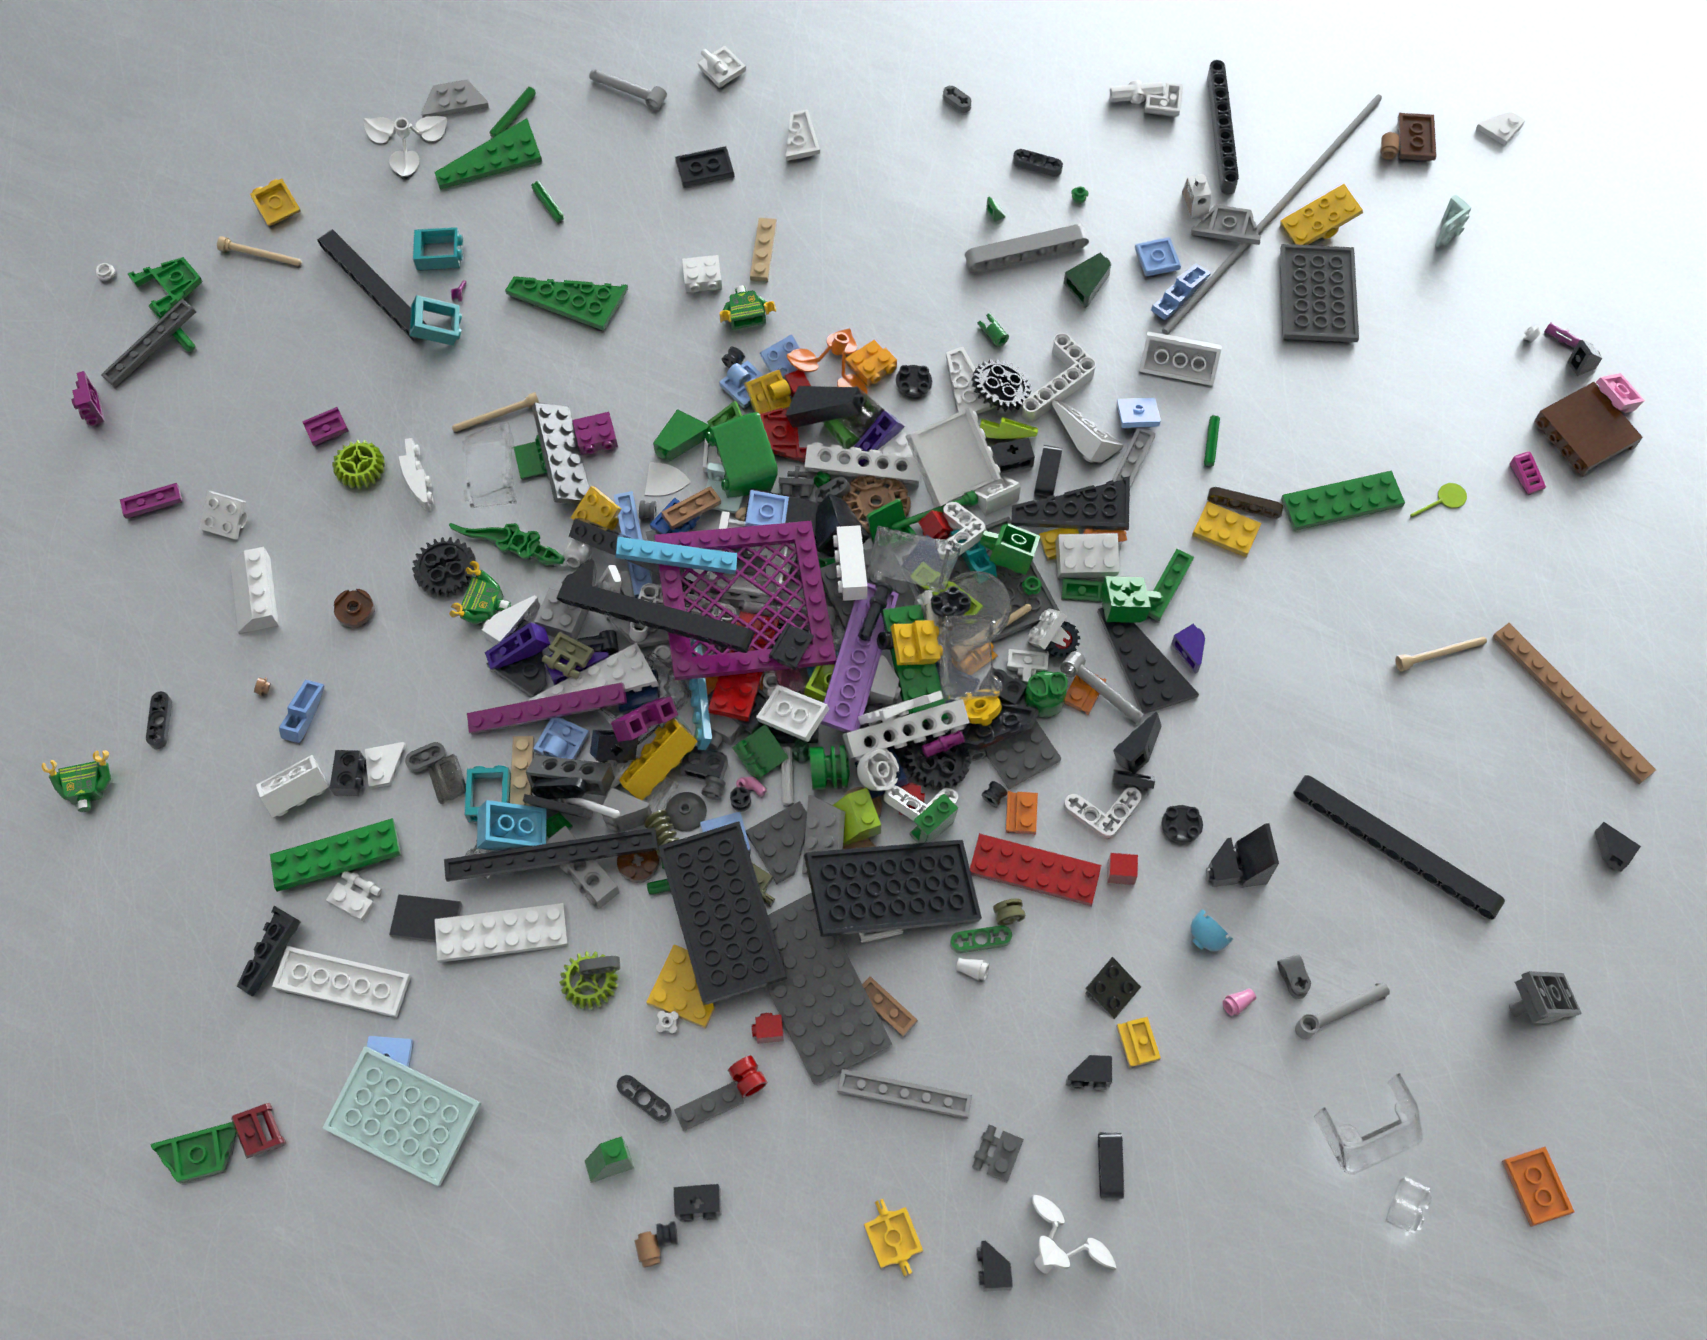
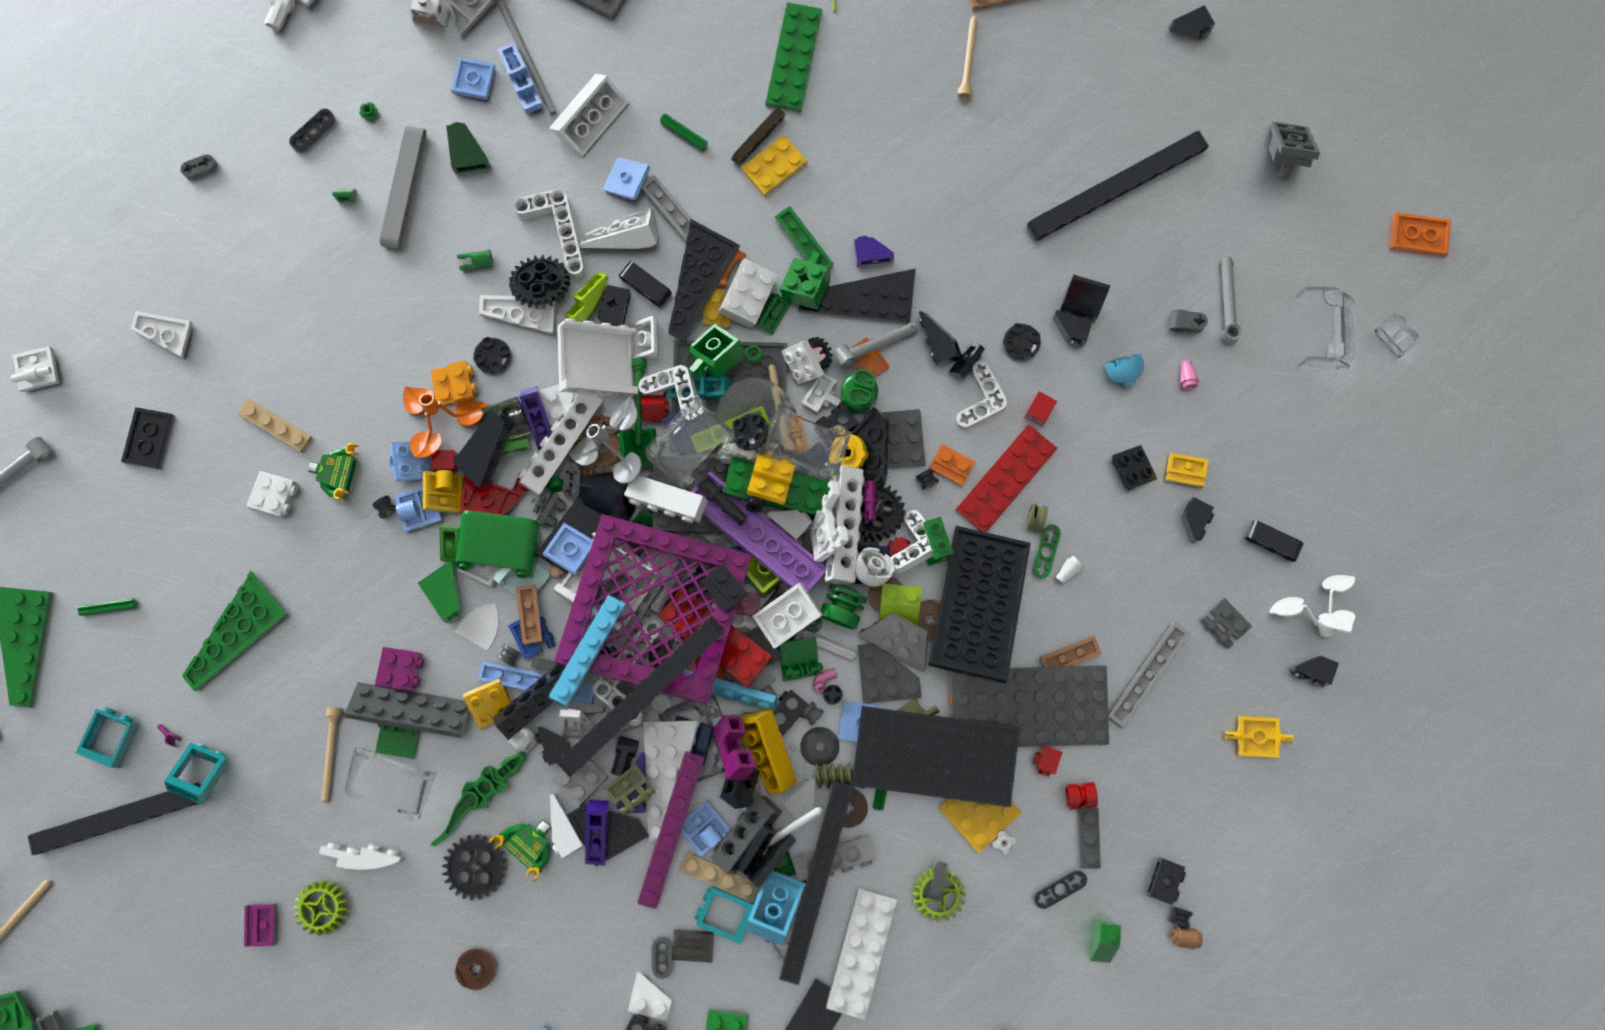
camera: 65 degrees left, 15 degrees up
none -> light grey plant [568,397,642,484]

